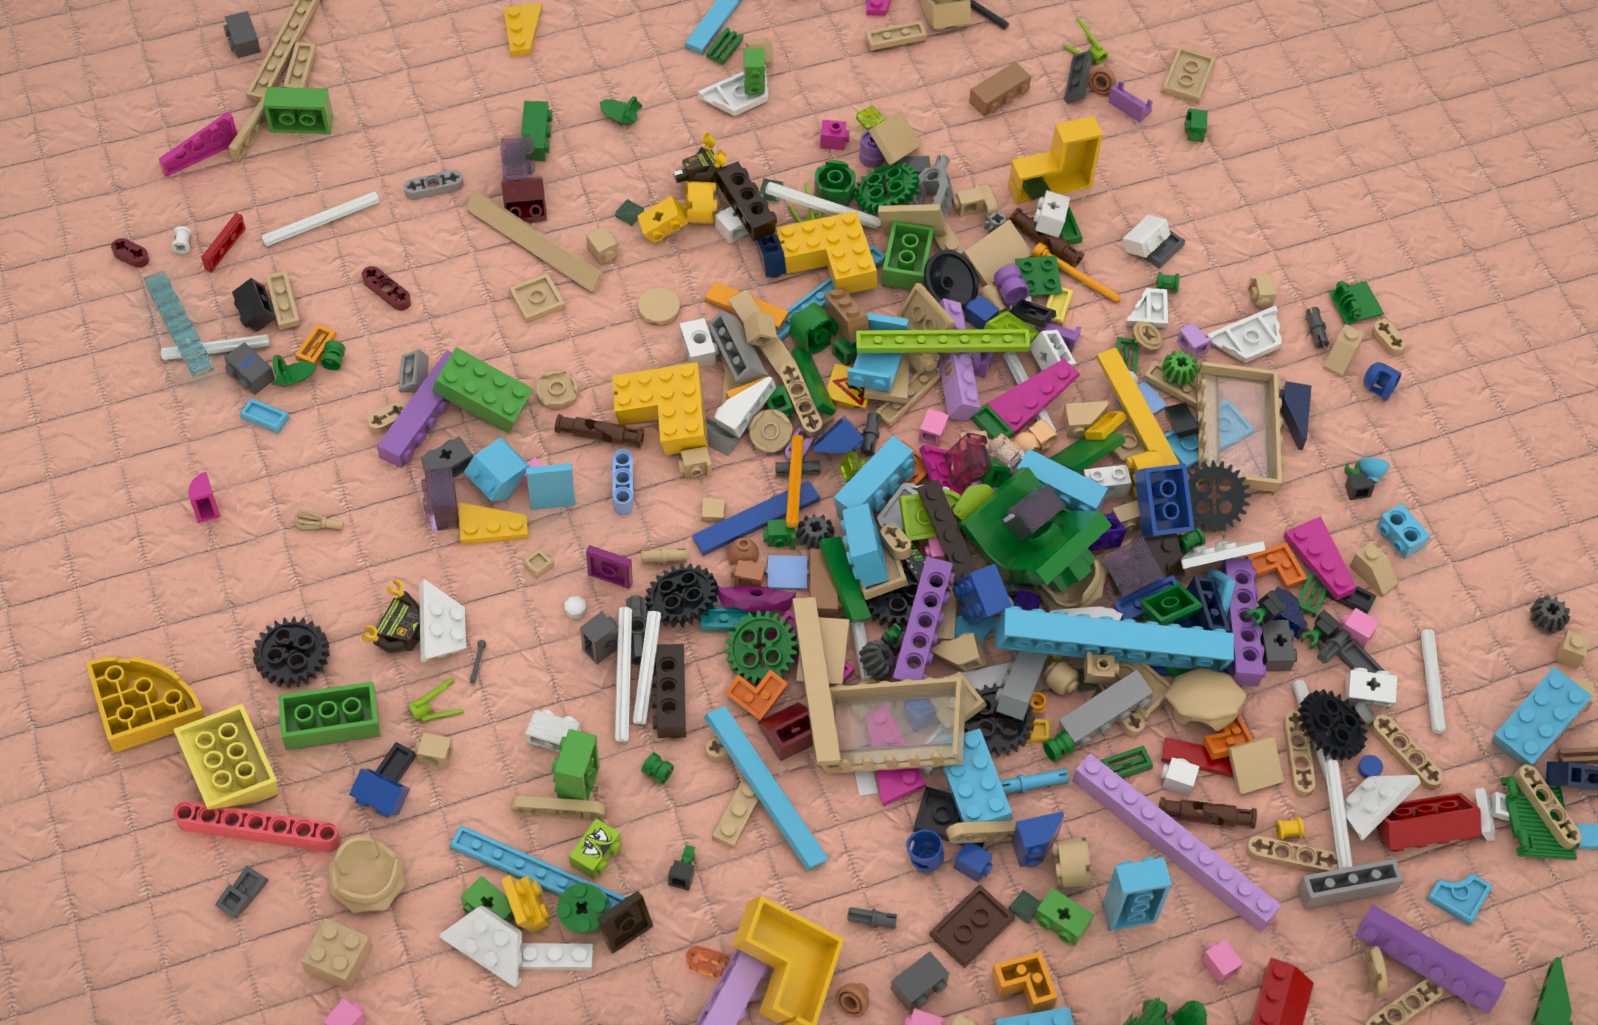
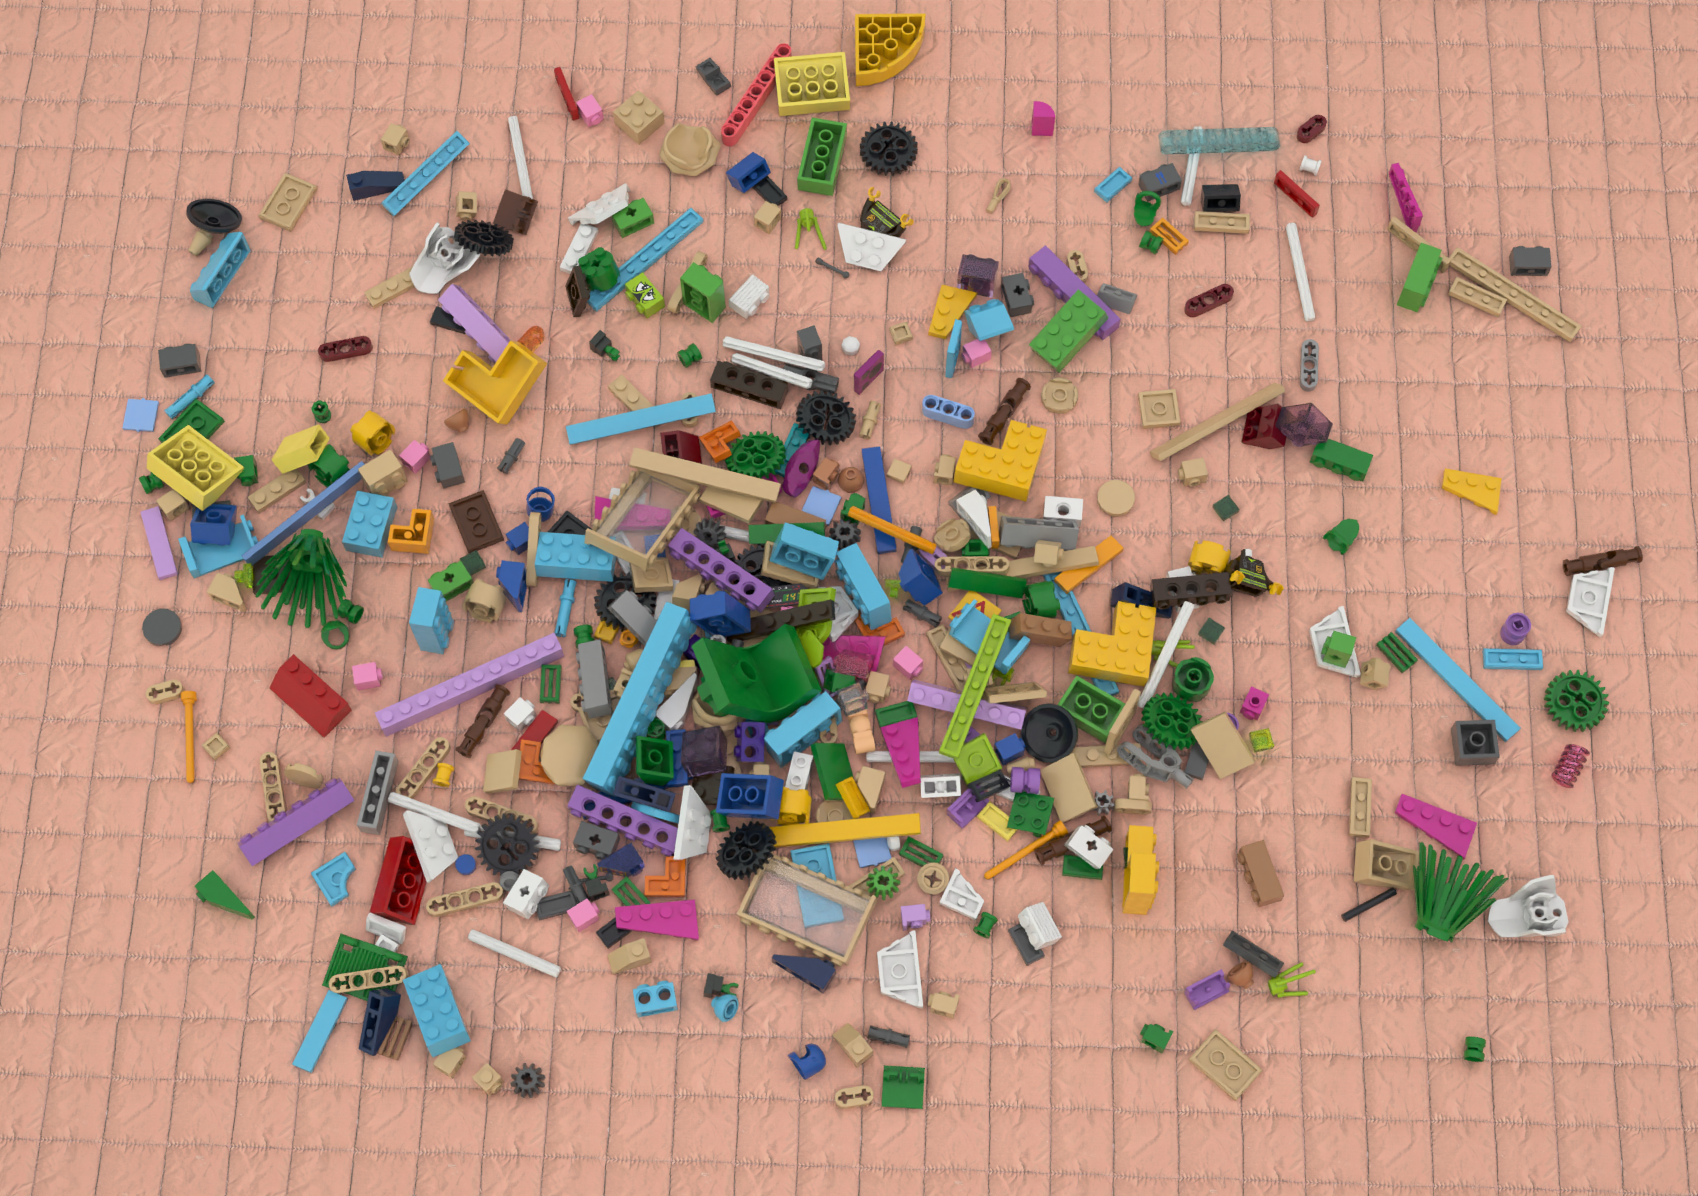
camera: 115 degrees right, 10 degrees up
yellow plate [501,875,551,933] -> none
yellow brick [637,195,688,244] -> none
tan beam [881,524,912,560] -> none
clear purple brick [1003,484,1066,541] -> none
black tile [1165,402,1199,438] -> none
pearl dark grey piece [1245,590,1287,627] -> none

